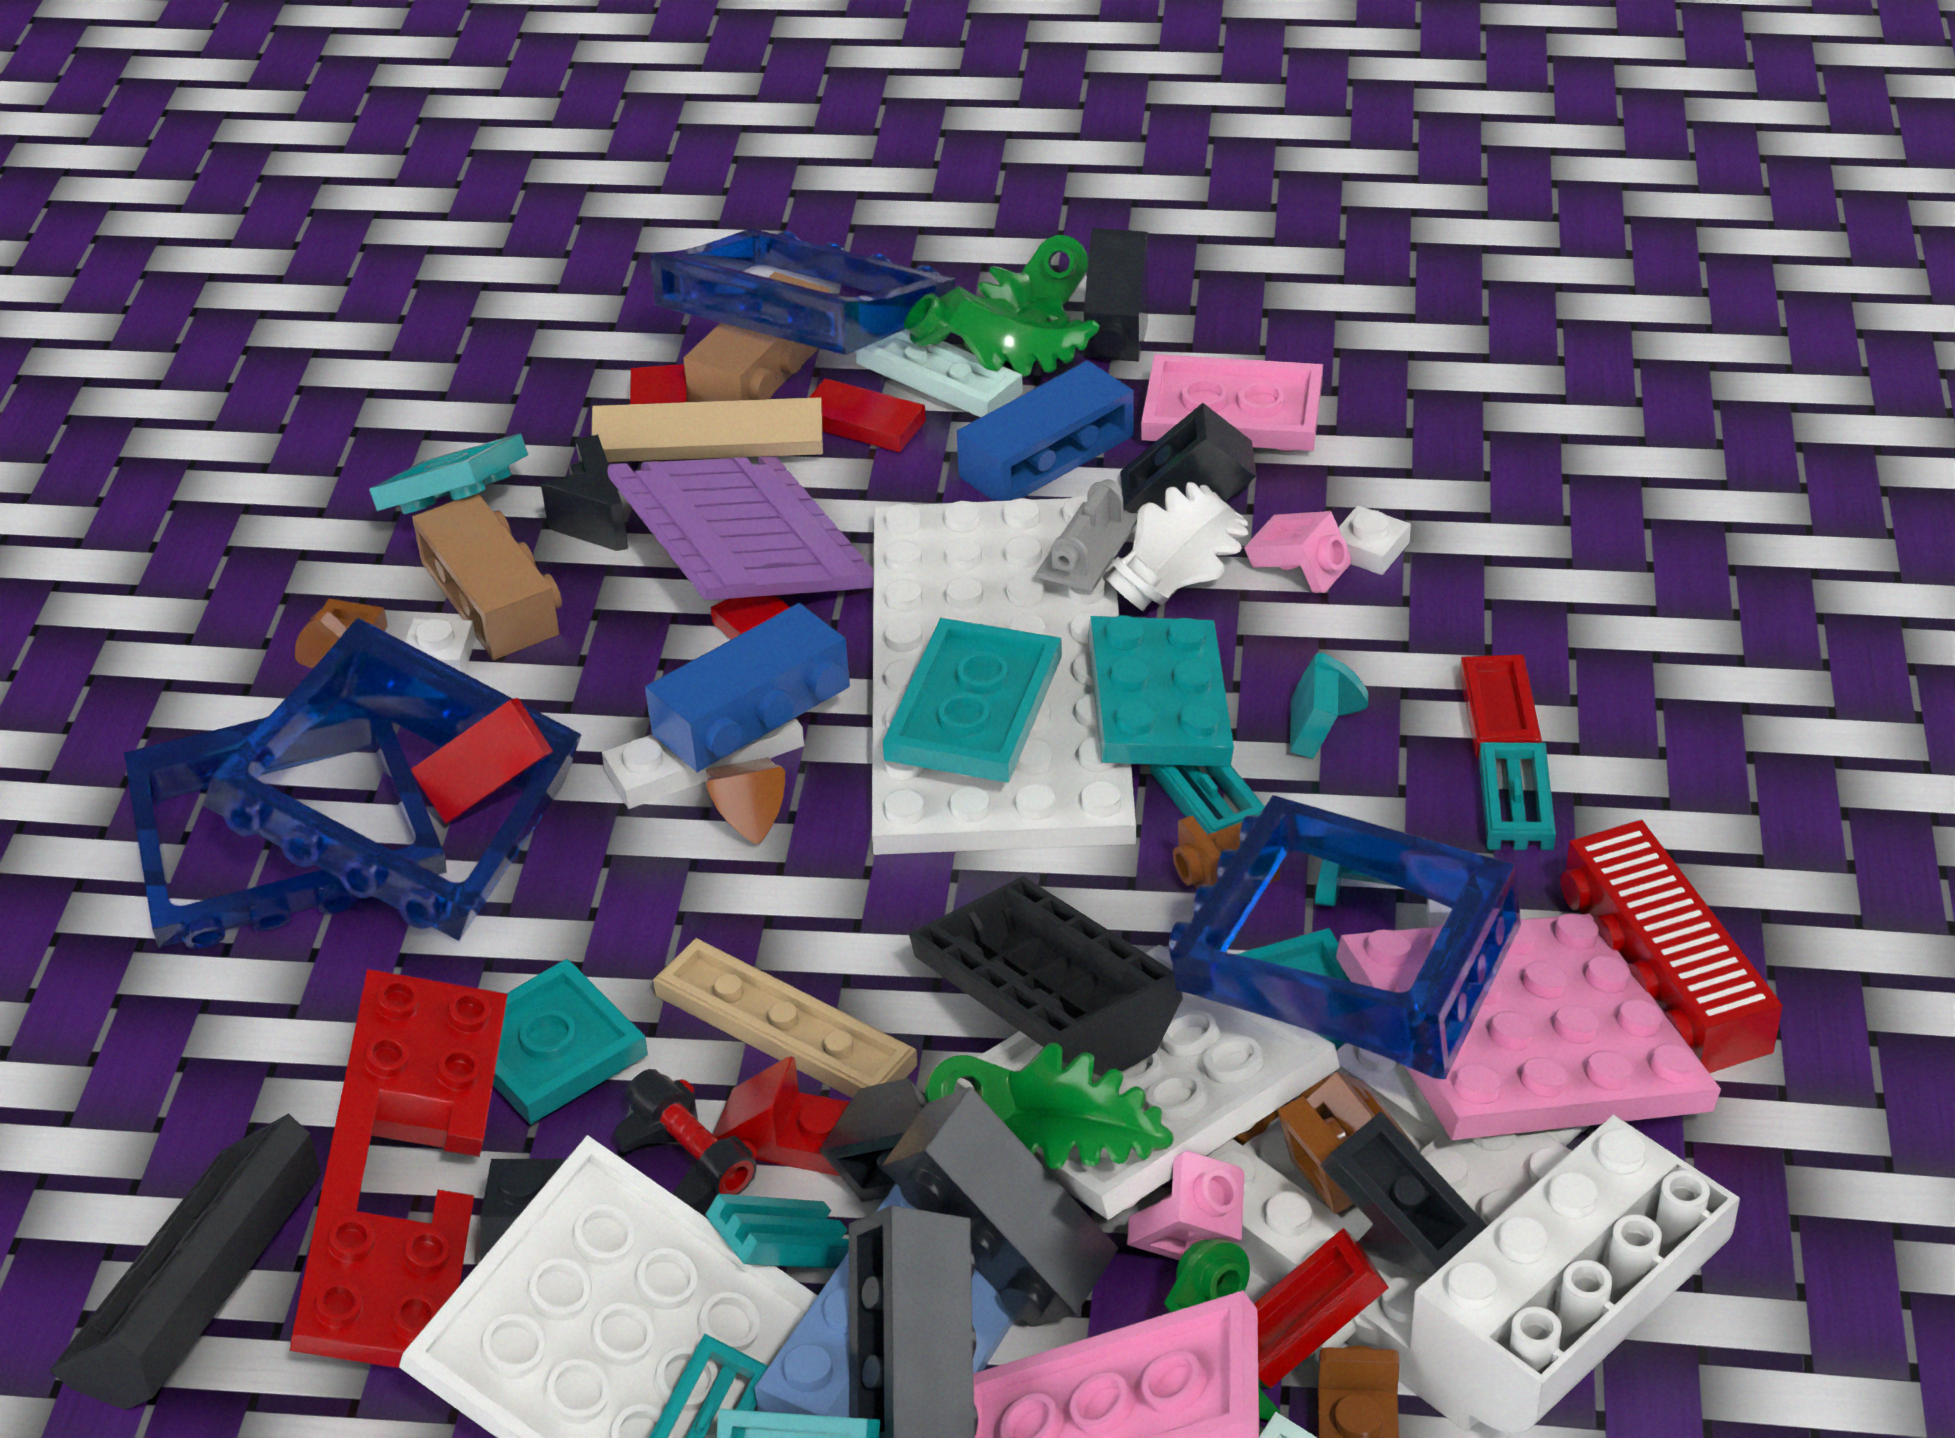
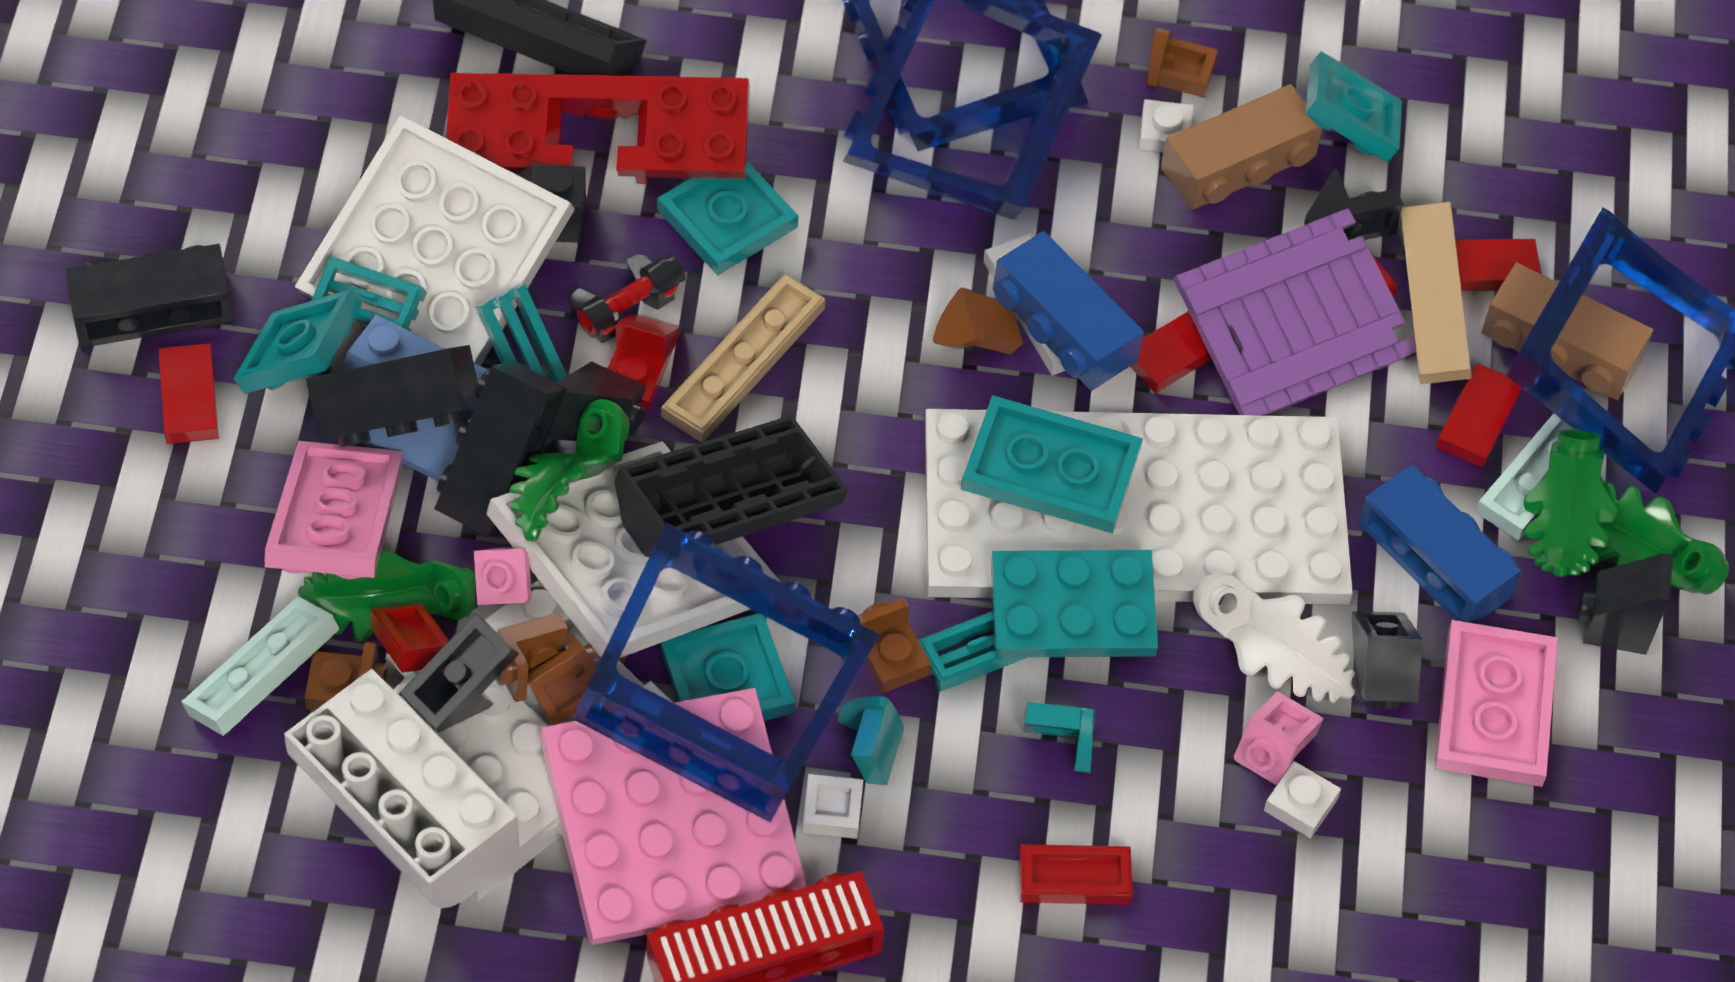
camera: 85 degrees right, 15 degrees up
red tile [410,698,553,824] -> none
light grey hinge [1036,479,1137,592] -> none
teal tile [1479,742,1556,850] -> none

